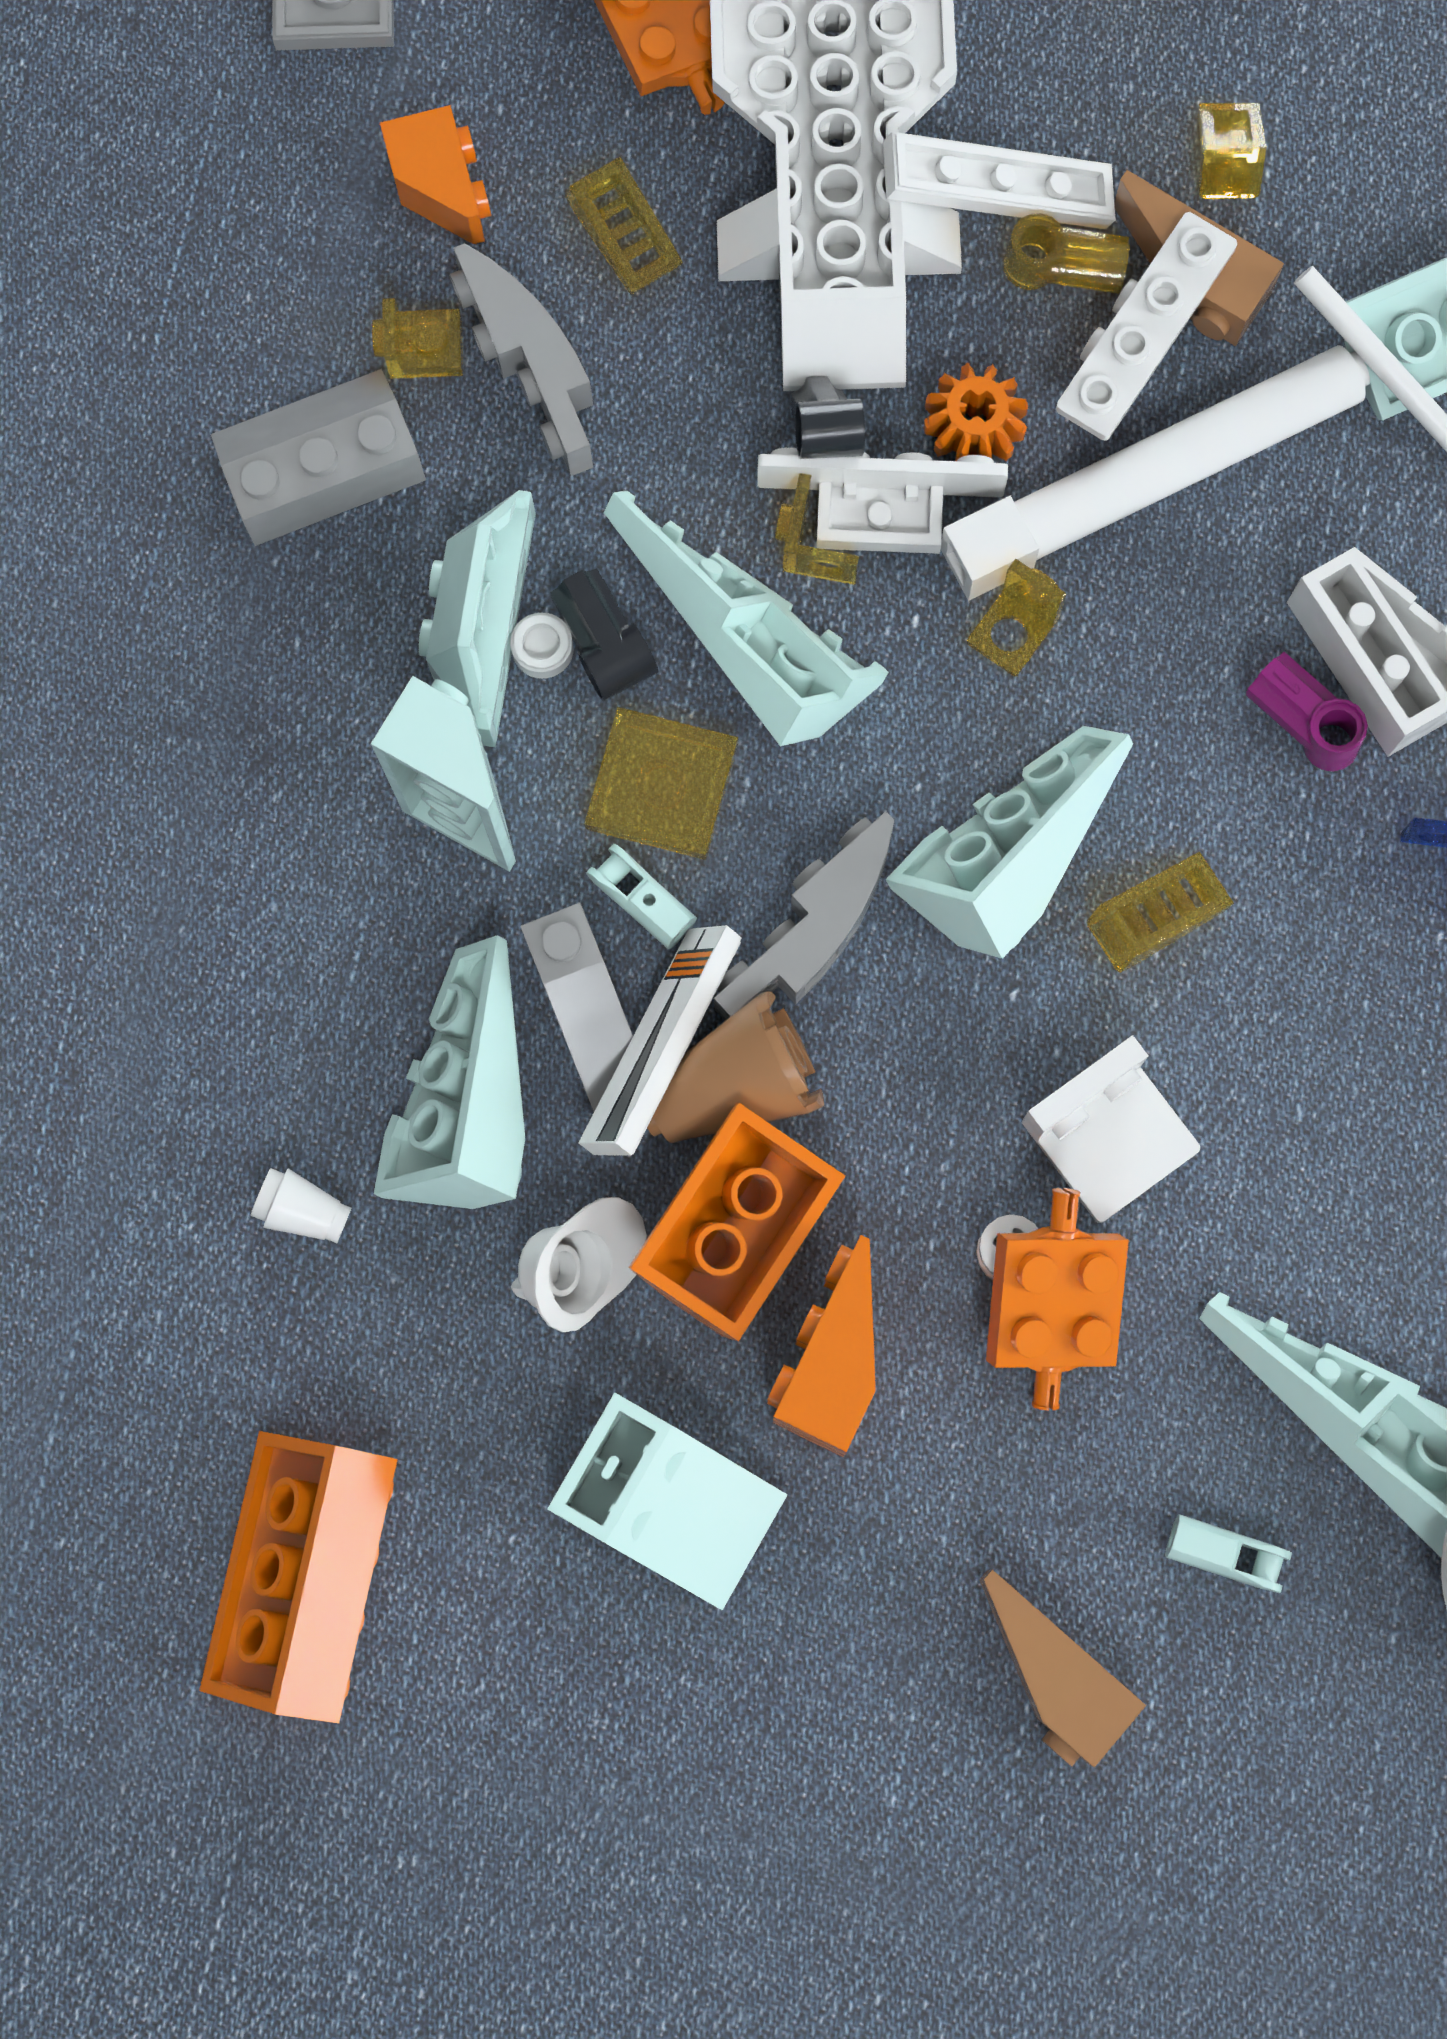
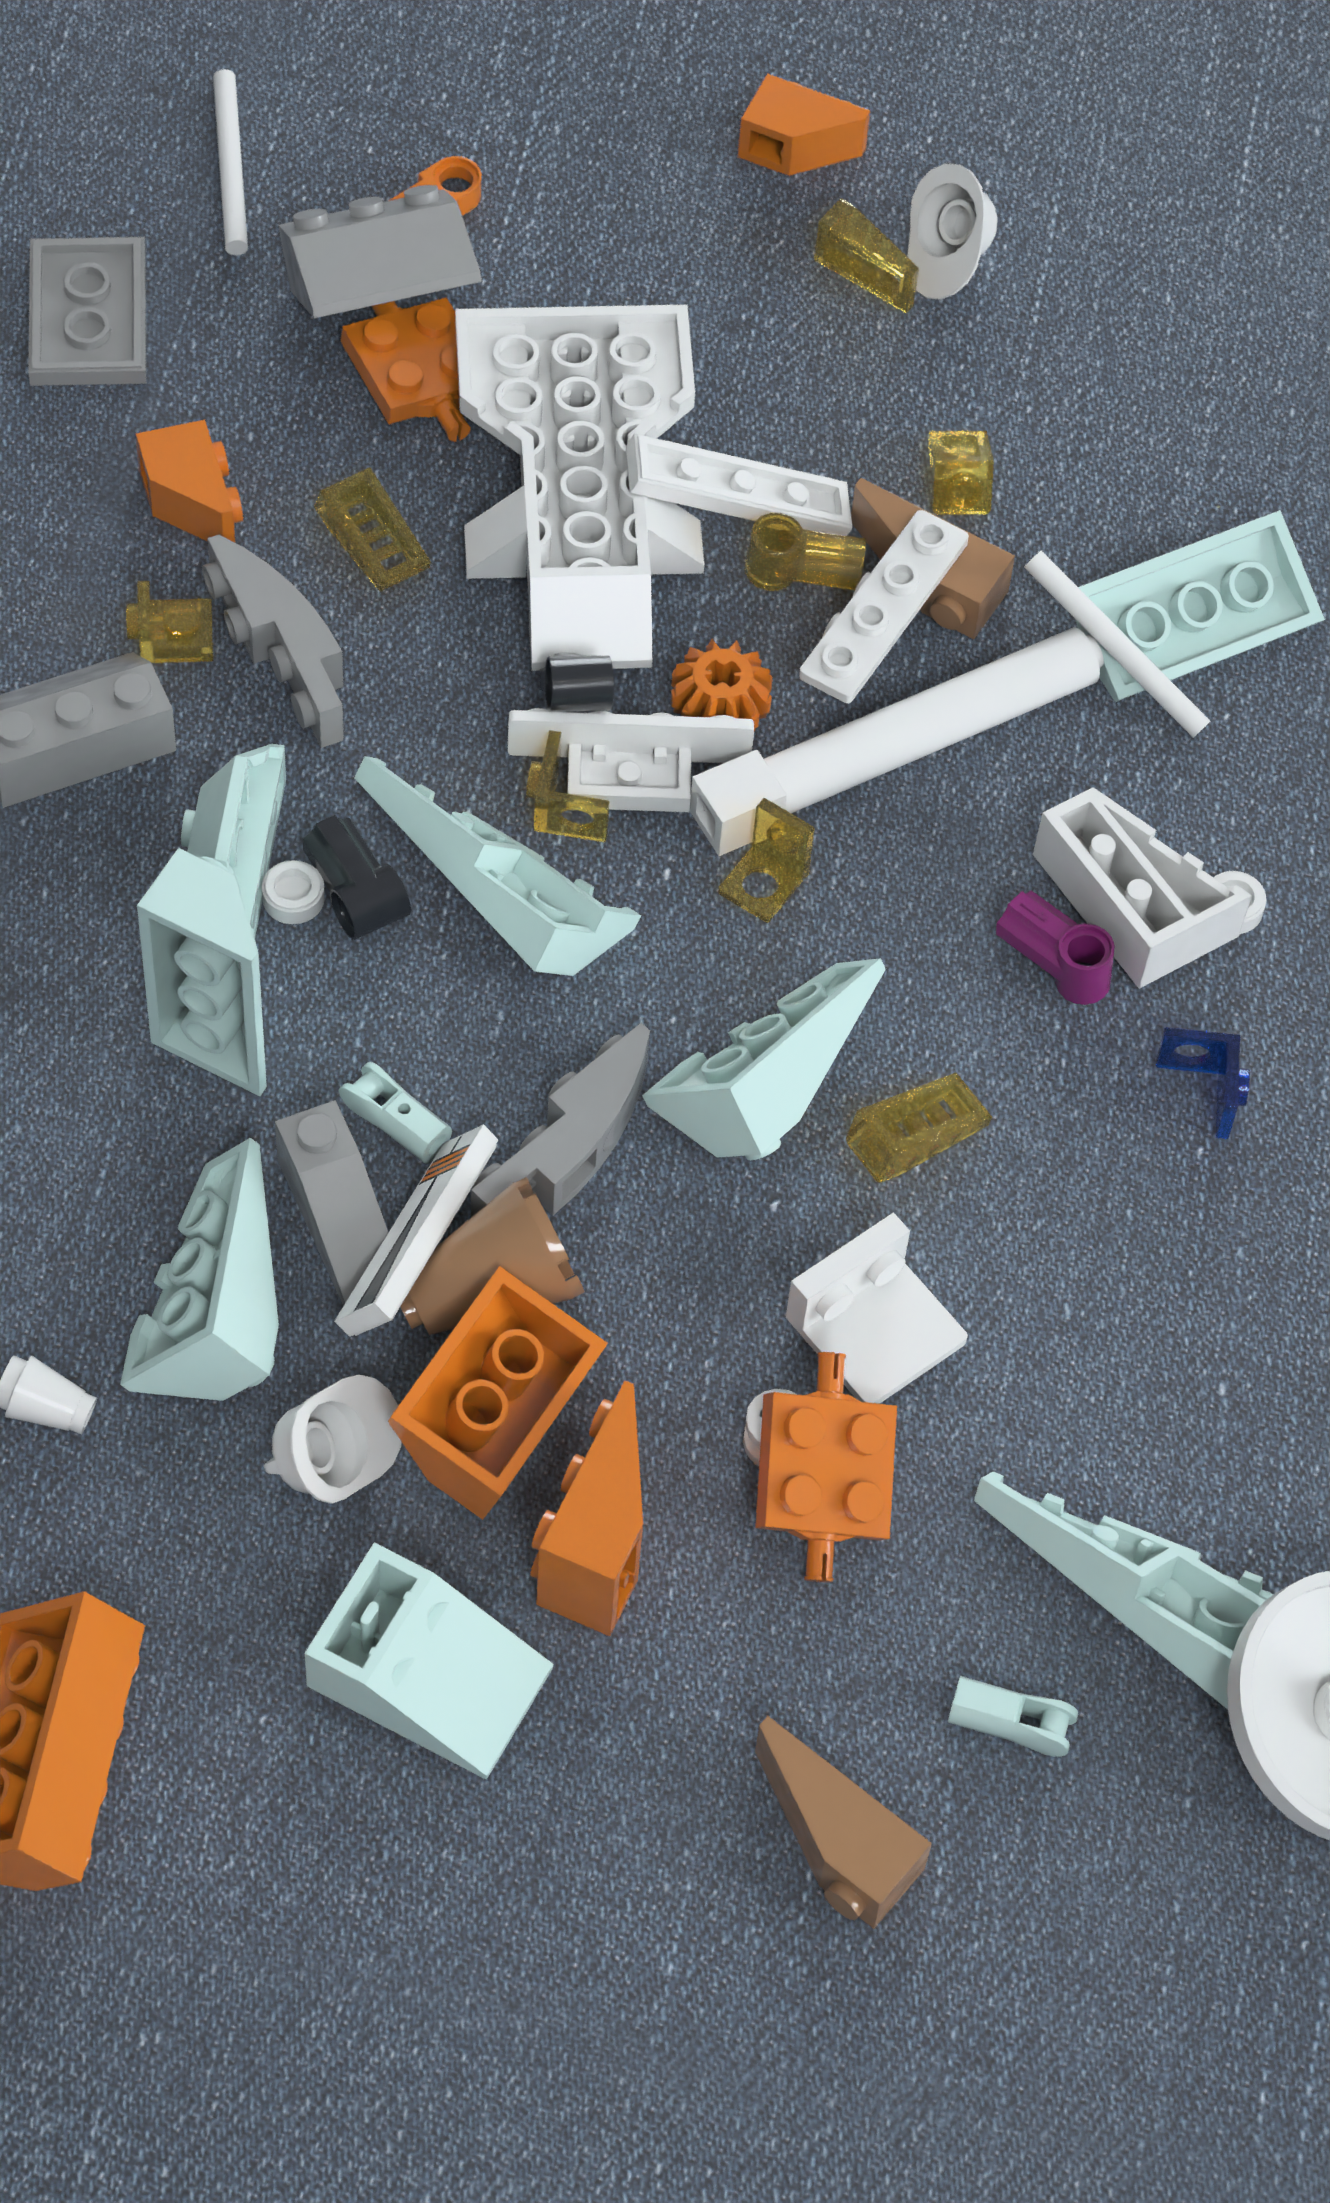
camera: 10 degrees left, 20 degrees down
clear yellow tile [584,707,738,860] -> none

